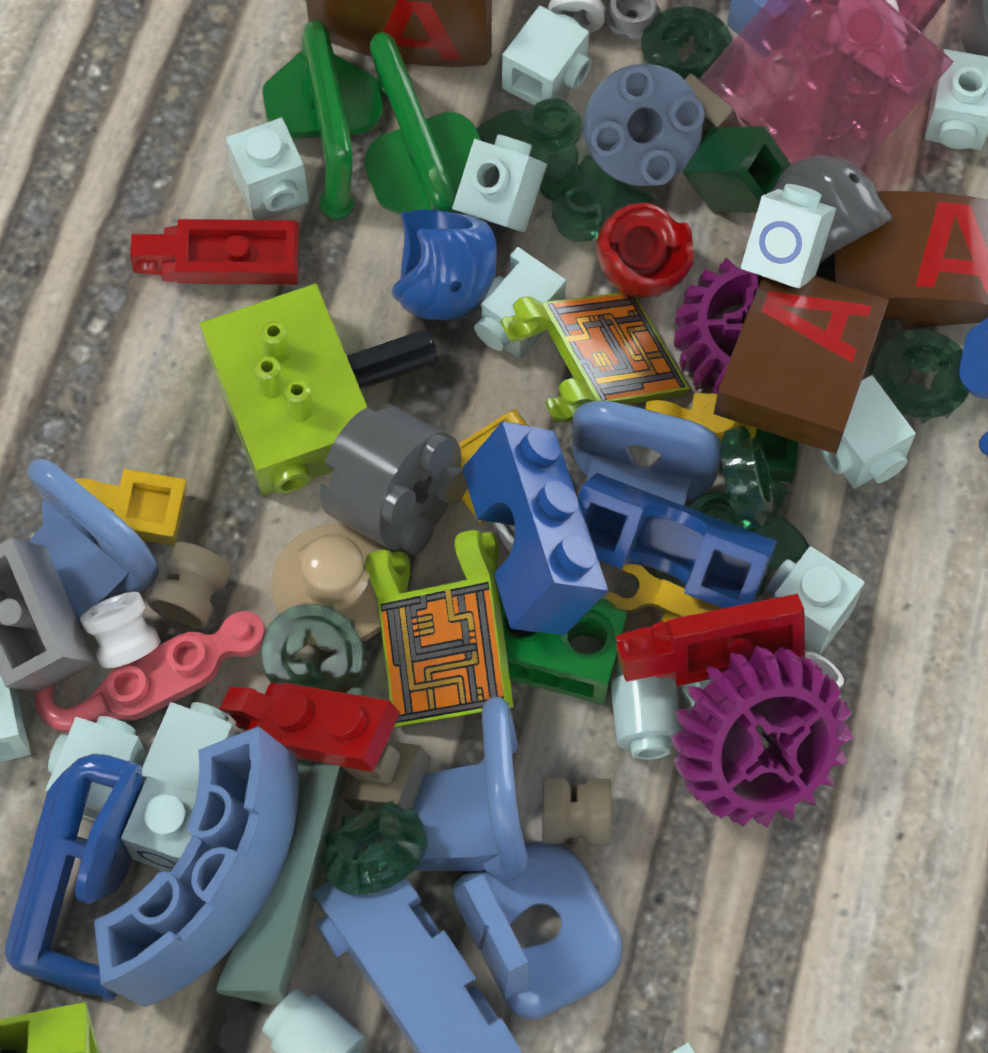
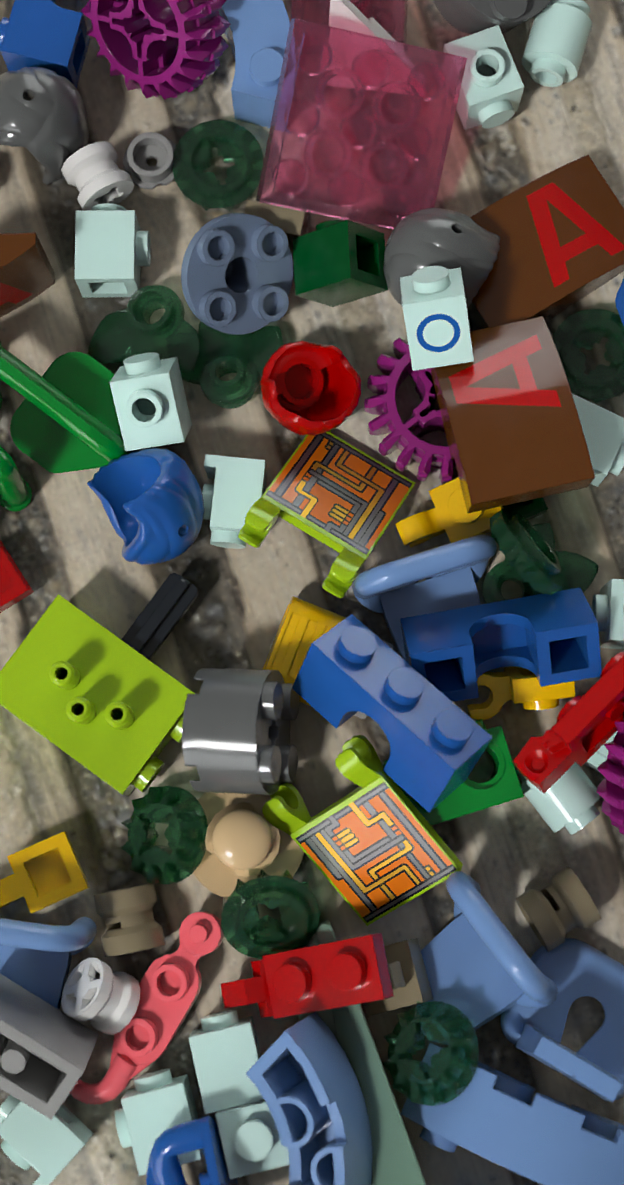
camera: 30 degrees left, 15 degrees up
none -> clear green gear [121,786,208,885]

